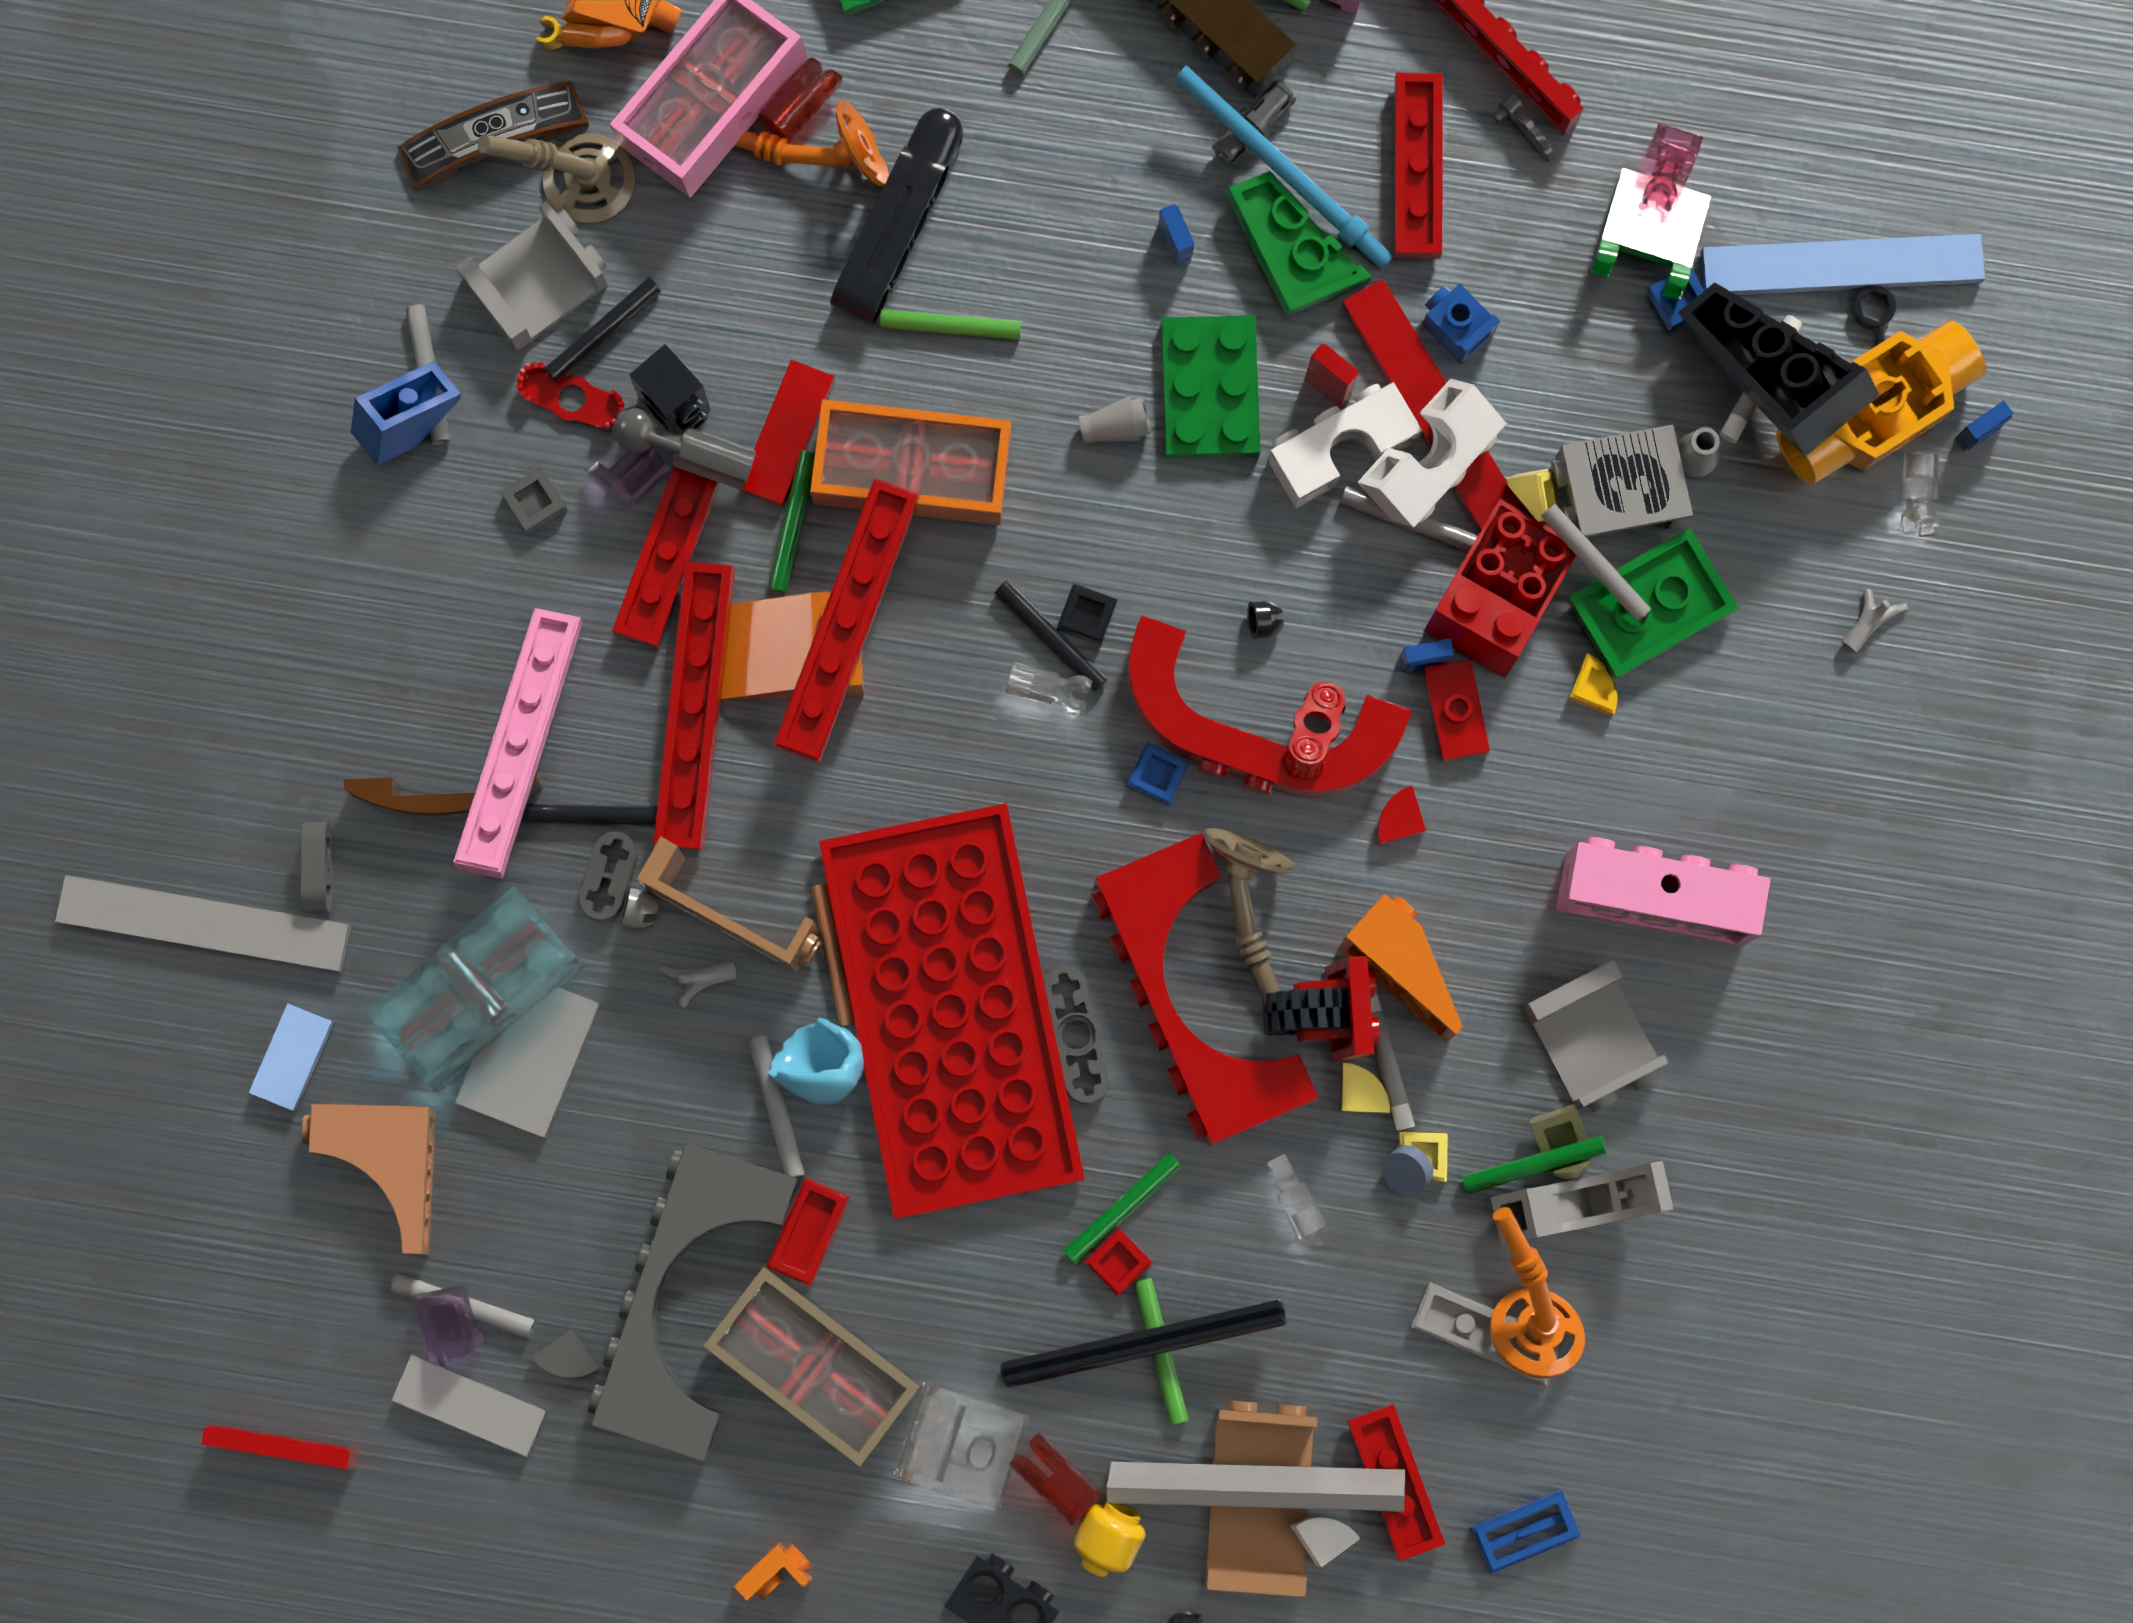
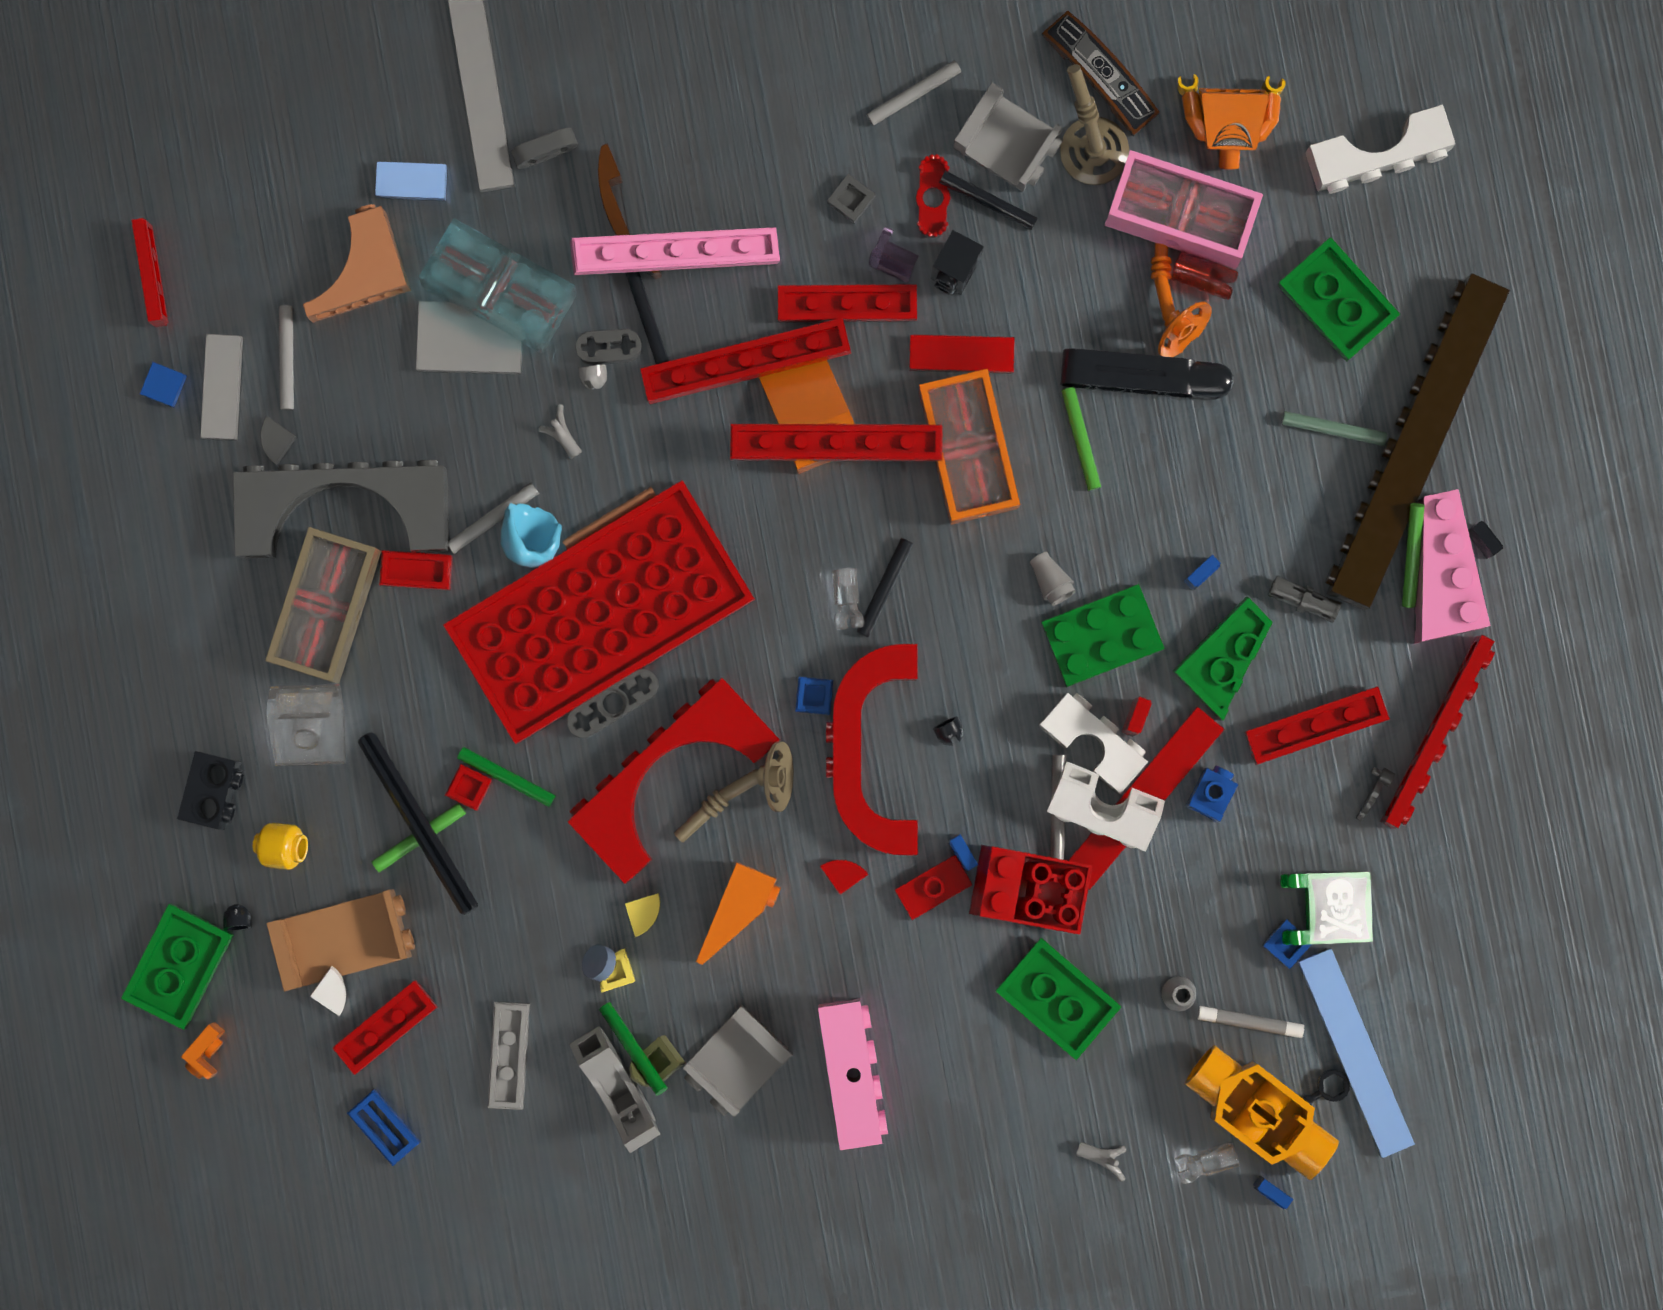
camera: 80 degrees right, 5 degrees up
blue slope [350,361,461,465] -> none
clear purple tile [414,1285,484,1366] -> none
dark grey piece [612,406,756,491] -> none
medium nougat panel [637,837,821,974] -> none
orange bracket [733,1542,812,1601] -> none
green bar [768,450,815,593] -> none
clear red hinge [1009,1433,1102,1526] -> none
black tile [1057,583,1118,646] -> none
light grey tile [1107,1462,1405,1512] -> none
dark azure bar [1174,65,1394,269] -> none
plate [1262,956,1380,1063] -> none
clear bar [1266,1154,1327,1239] -> none
piece [1283,682,1346,779] -> none
light grey bar [1370,990,1415,1131] -> none
orange dish [1489,1207,1585,1379] -> none
light yellow slope [1506,468,1559,522] -> none
light grey piece [1541,503,1651,621] -> none
light grey panel [1551,424,1693,539] -> none
yellow tile [1568,653,1618,717] -> none
clear pink piece [1642,123,1703,211] -> none
black wedge [1678,282,1880,457] -> none
none -> blue tile [140,362,187,408]

